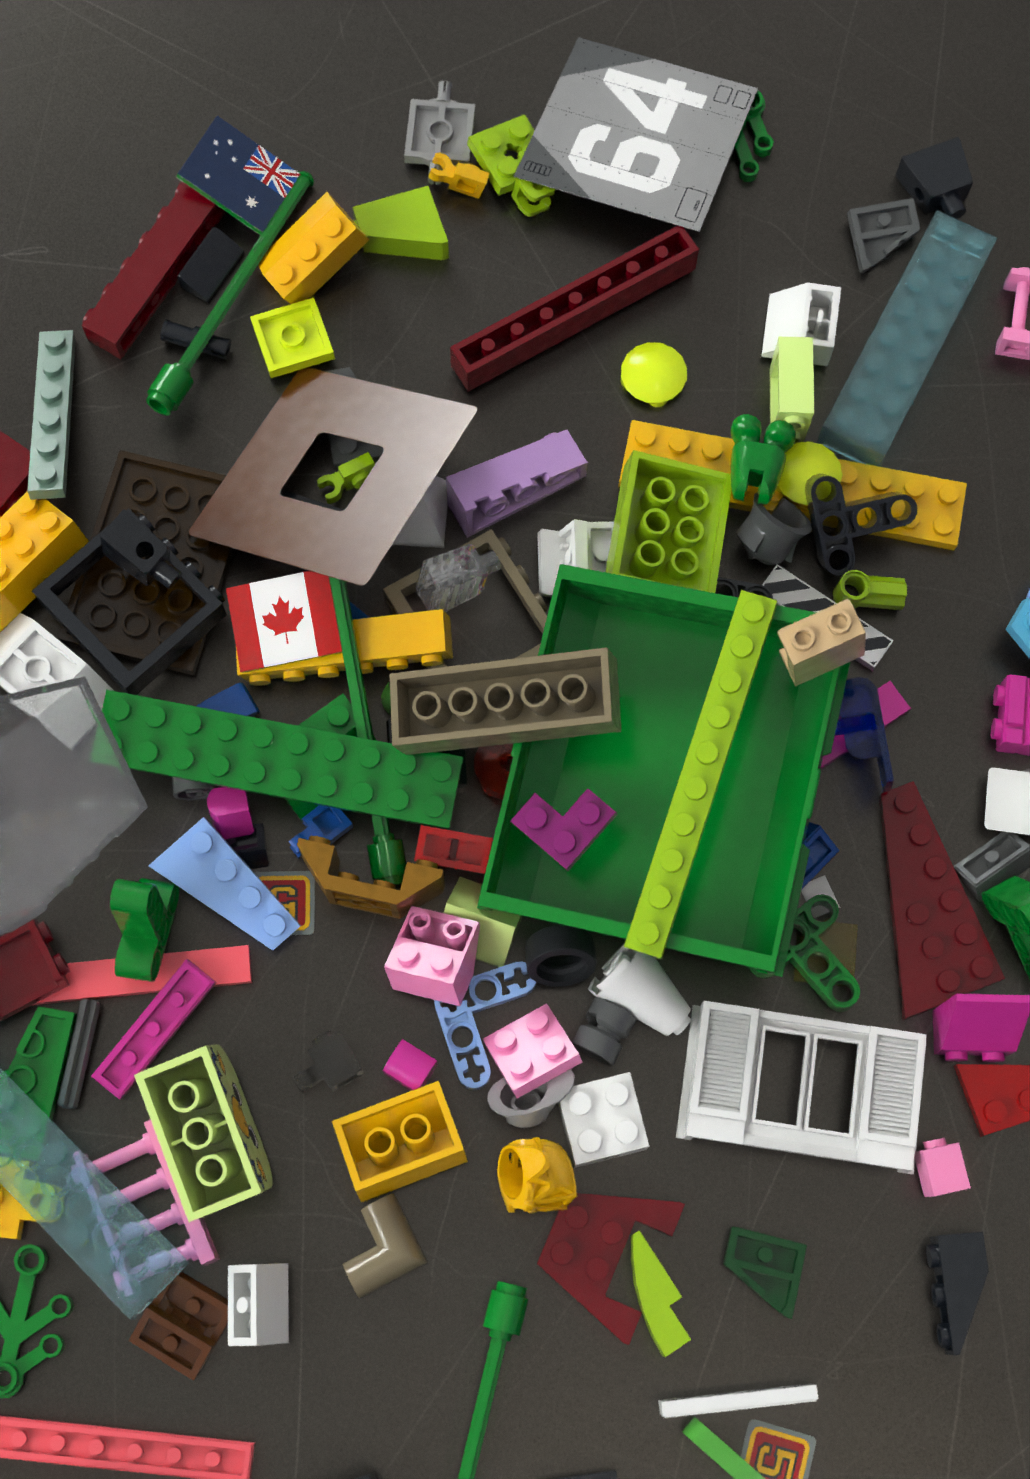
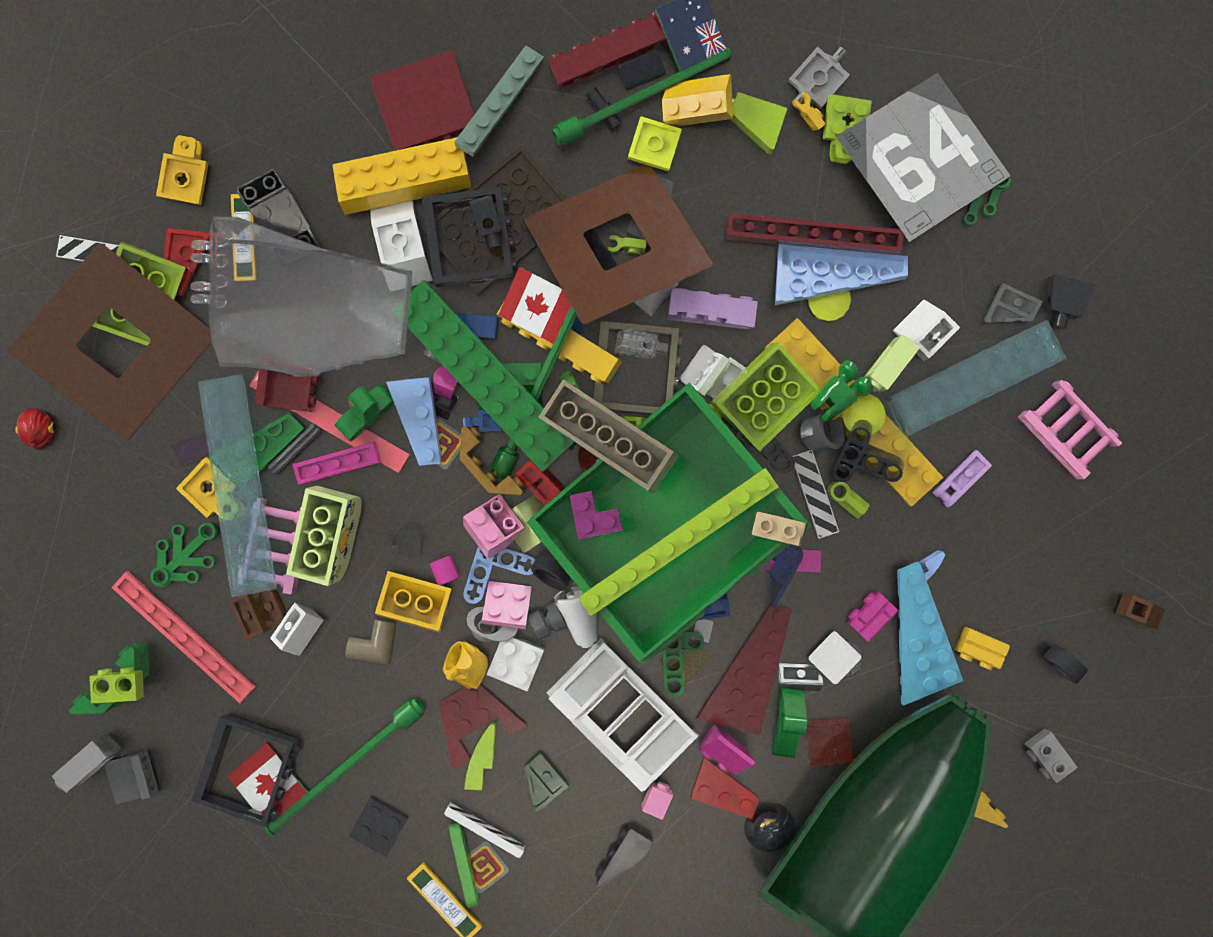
camera: 35 degrees right, 15 degrees up
none -> light blue wing [775,244,908,305]
none -> lavender plate [932,450,992,508]

